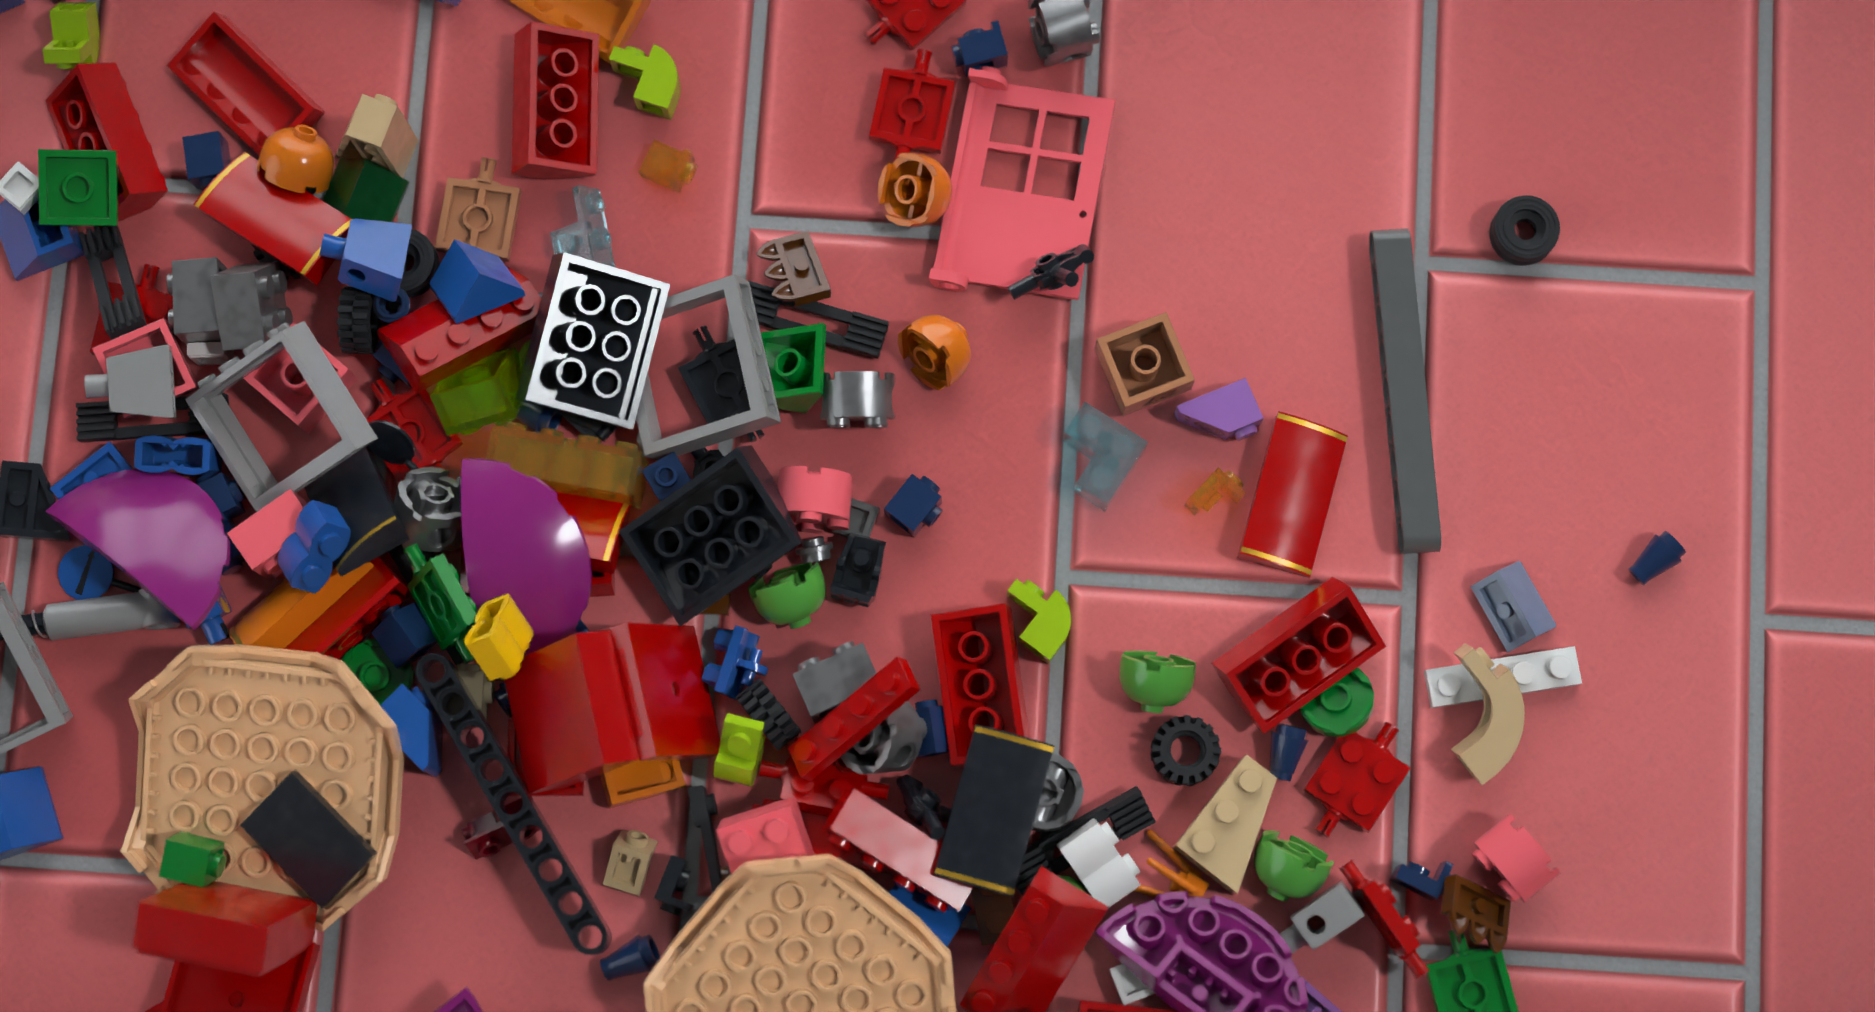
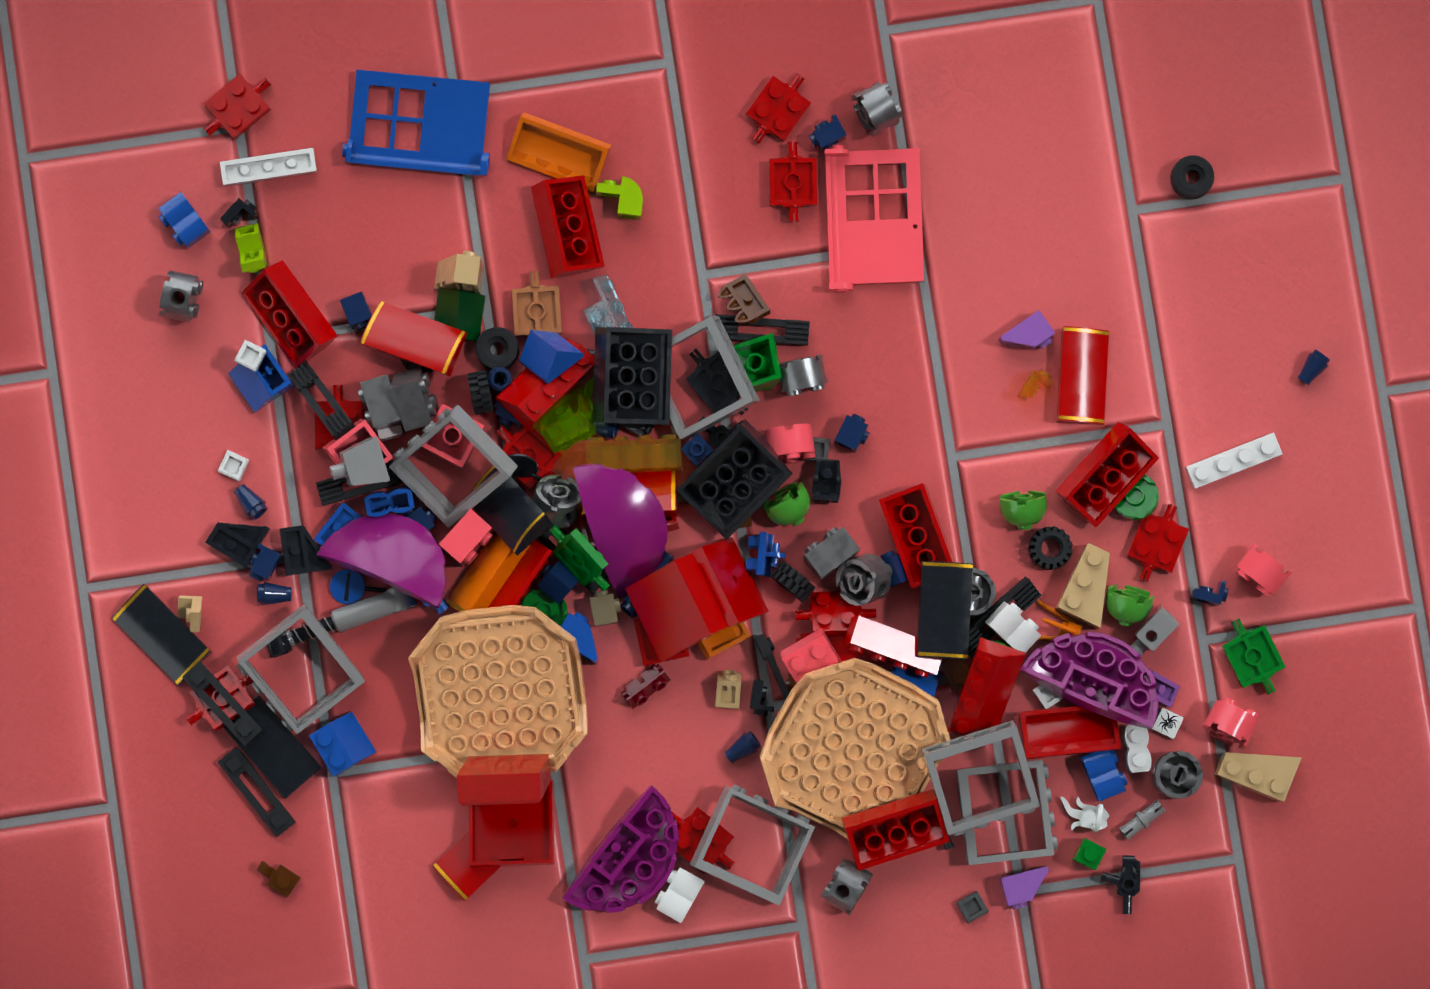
camera: 20 degrees left, 5 degrees up
green tile [38,149,118,226] -> none
green brick [159,831,226,888] -> none
red slope [167,11,325,156] -> none
black tile [240,770,377,908] -> none
orange cylinder [256,125,334,194] -> none
blue brick [278,500,351,593] -> none
torso [319,218,412,302] -> none
black beam [416,653,612,955] -> none
yellow brick [464,593,533,681] -> none
clear yellow bracket [638,139,697,193] -> none
lime brick [713,713,766,787] -> none
red plate [788,656,921,781] -> none
flat silver plate [795,536,833,563] -> none
orange cylinder [878,153,952,227] -> none
black piece [896,774,951,840] -> none
orange cylinder [897,315,971,390] -> none
black piece [1007,244,1094,300] -> none
lime brick [1007,578,1071,665] -> none
clear light blue brick [1063,402,1148,512] -> none
nougat brick [1095,312,1195,416] -> none
dark blue cone [1269,723,1309,781] -> none
red plate [1339,860,1429,979] -> none
dark grey beam [1369,228,1441,554] -> none
reddish brown plate [1441,874,1511,953] -> none
tan arch [1451,643,1525,785] -> none
sand blue panel [1470,561,1556,653] -> none

